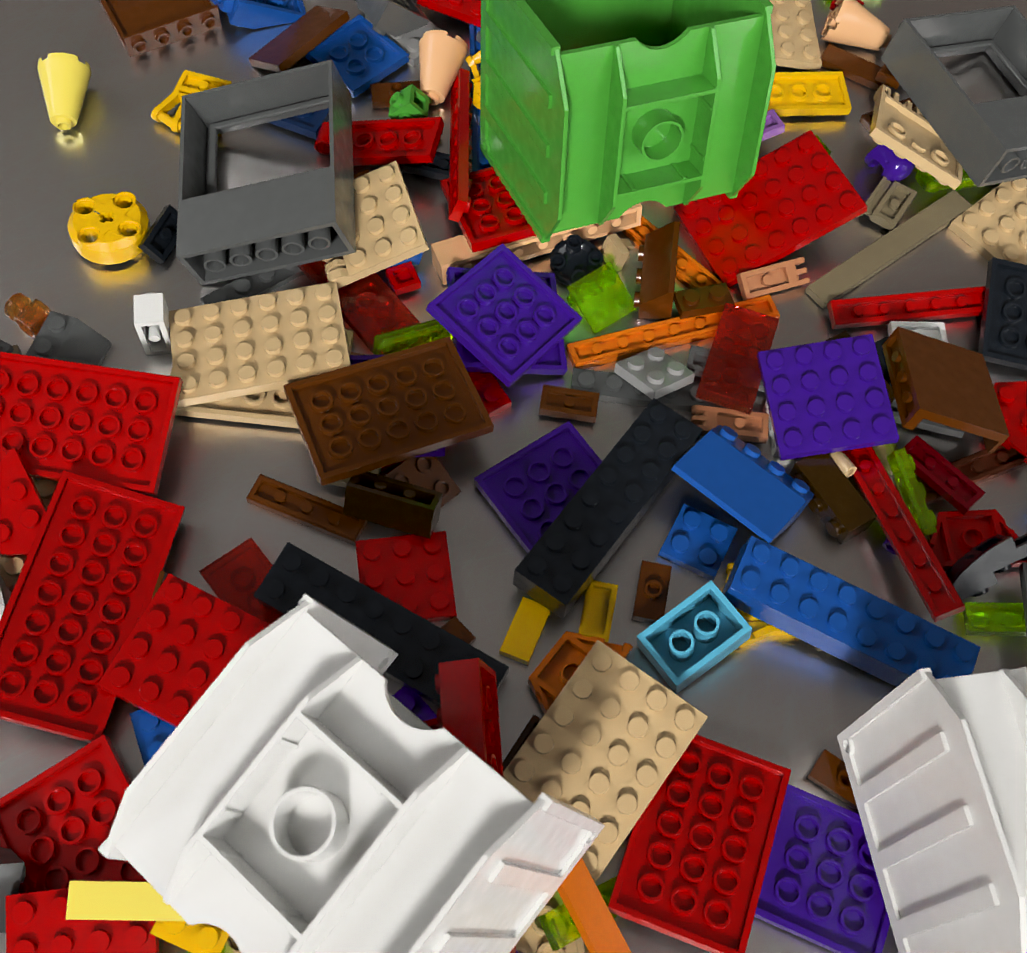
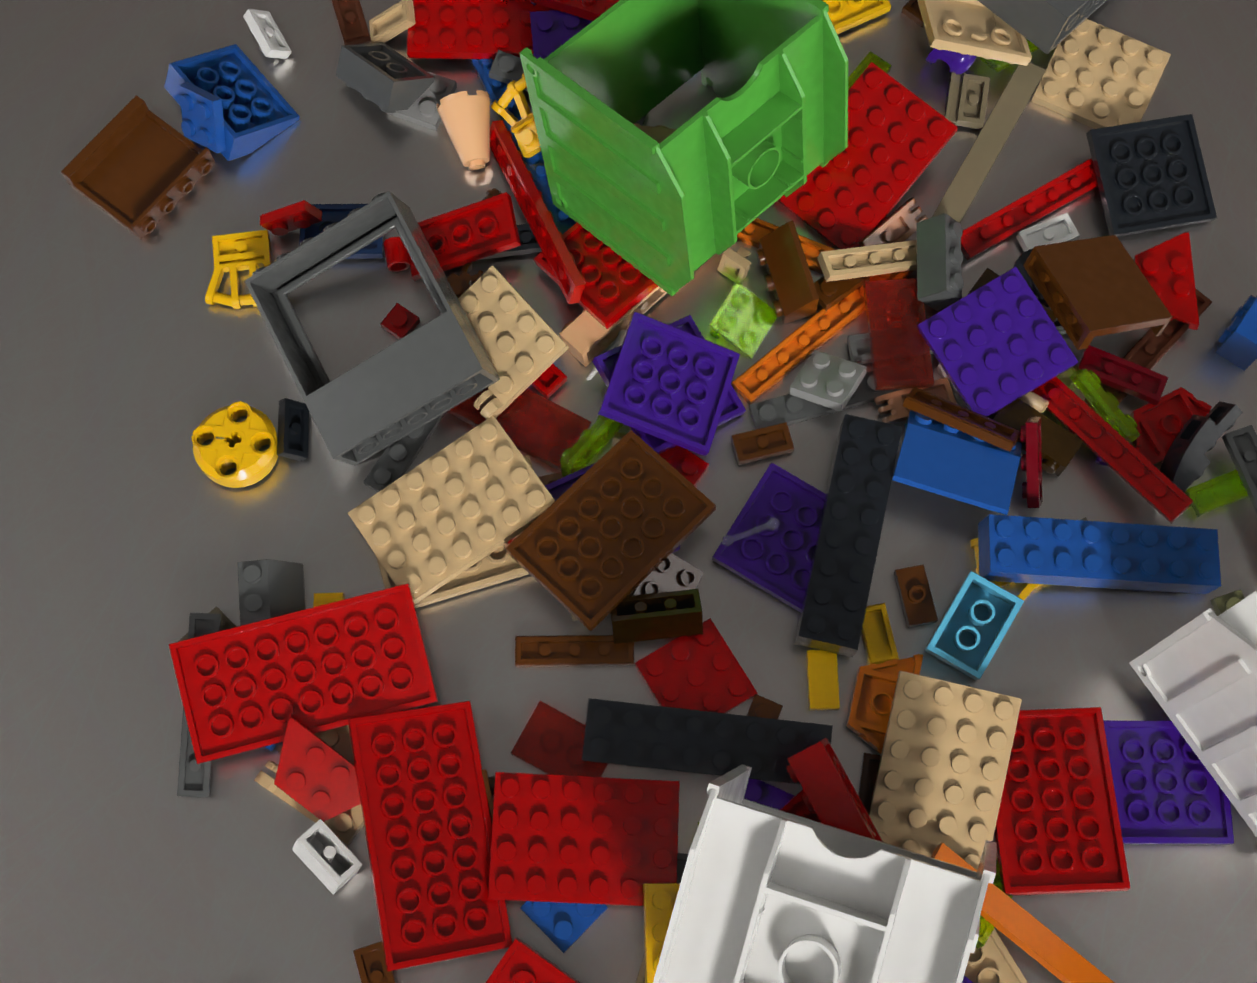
camera: 20 degrees left, 10 degrees up
clear orange piece [4,293,51,339] -> none
light yellow cone [37,52,91,130] -> none
white brick [133,292,171,356] -> none
reddish brown tile [248,6,350,72] -> none
blue plate [305,14,409,98] -> none
reddish brown plate [370,80,420,109] -> none
bright green brick [388,84,430,119] -> none
black dish [550,235,603,288] -> none
blue plate [658,504,738,581] -> none
reddish brown plate [807,749,858,812] -> none
none -> red plate [260,200,322,236]
none -> clear hinge [722,518,780,546]
none -> tan plate [817,240,917,282]
none -> reddish brown tile [903,387,1021,452]
none -> dark grey slope [916,213,964,312]
none -> dark red plate [1021,417,1043,508]

